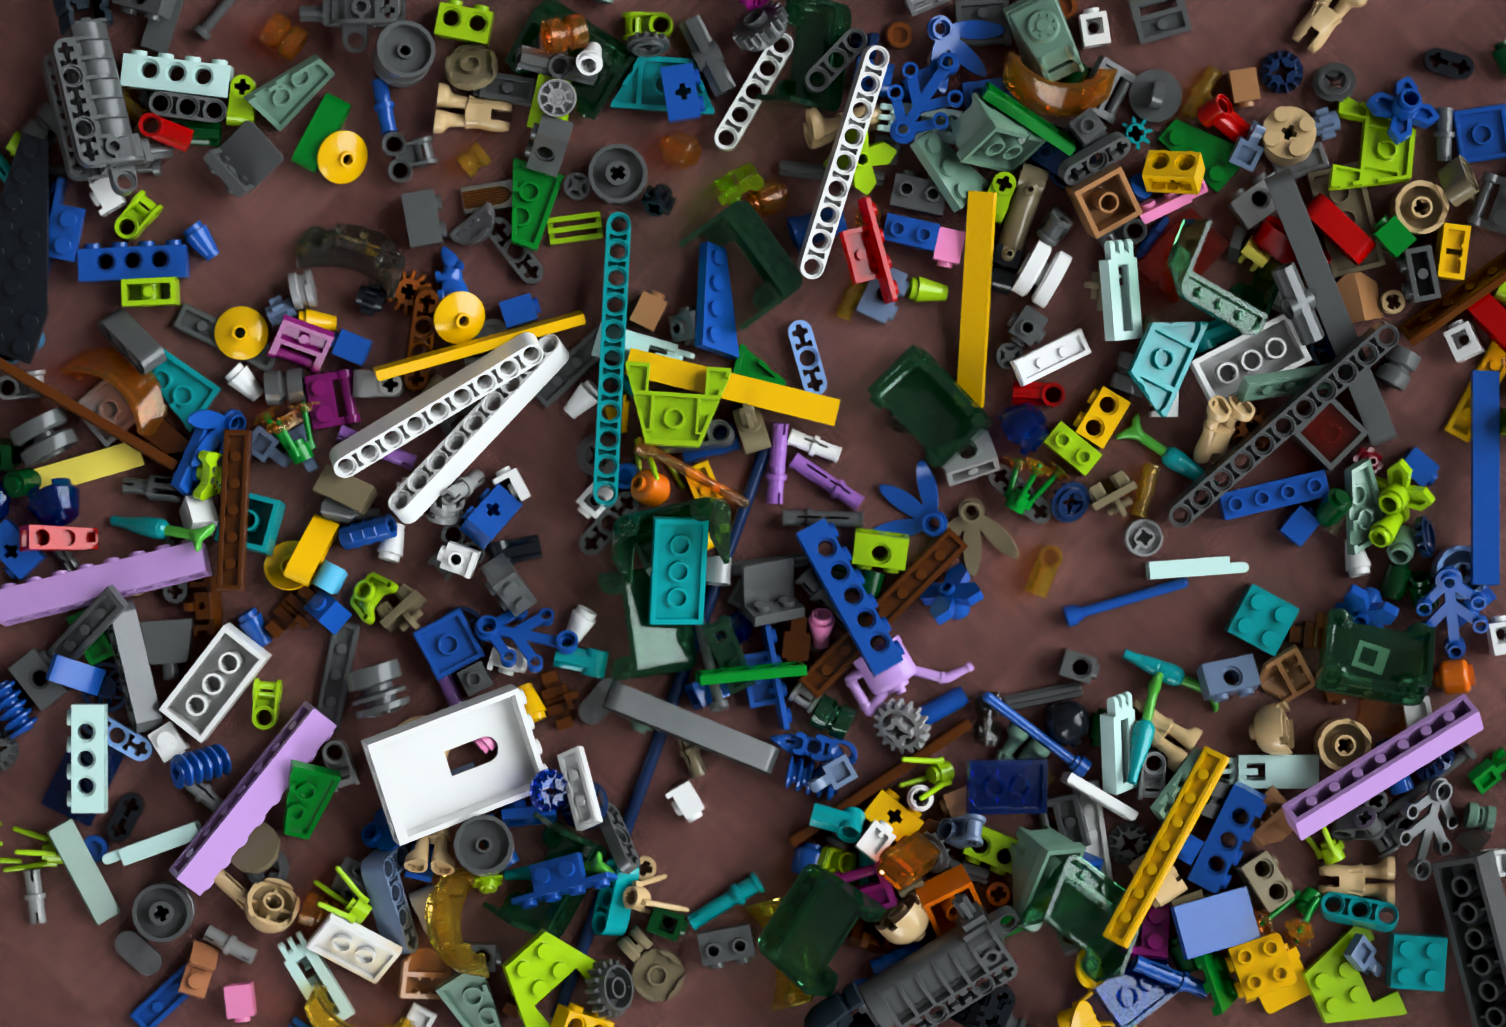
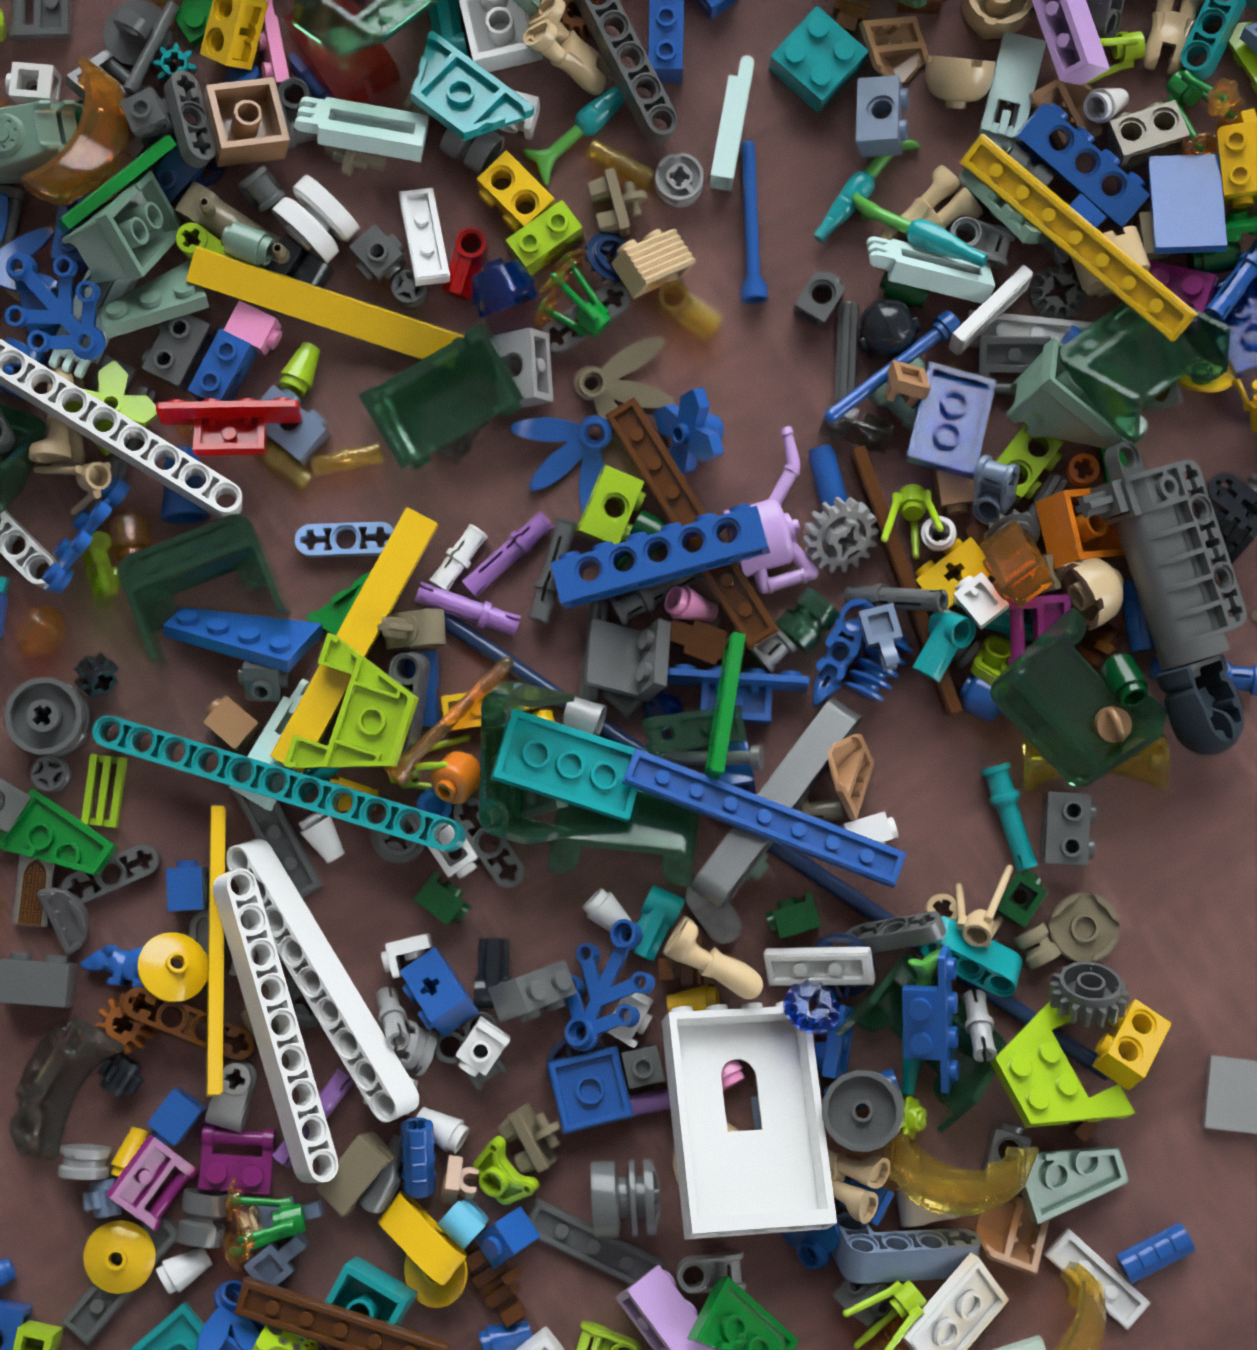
camera: 65 degrees left, 5 degrees down
none -> tan plant [34,461,112,515]
none -> blue plant [42,477,131,595]
none -> dark grey bar [123,1,179,95]
none -> sand green brick [221,221,276,266]
none -> clear yellow pin [310,441,384,478]
none -> dark green brick [414,871,472,926]
none -> tile [440,1155,479,1205]
none -> tan brick [611,228,696,299]
none -> blue tile [622,748,907,888]
none -> tan piece [663,916,763,999]
none -> dark green brick [764,892,821,939]
none -> medium nougat slope [827,734,875,820]
none -> dark grey pin [844,583,949,613]
none -> medium nougat tile [885,360,931,407]
none -> light grey pin [962,990,997,1062]
none -> white cone [1083,88,1129,123]
none -> medium nougat tile [1093,706,1132,743]
none -> dark green brick [1100,654,1148,708]

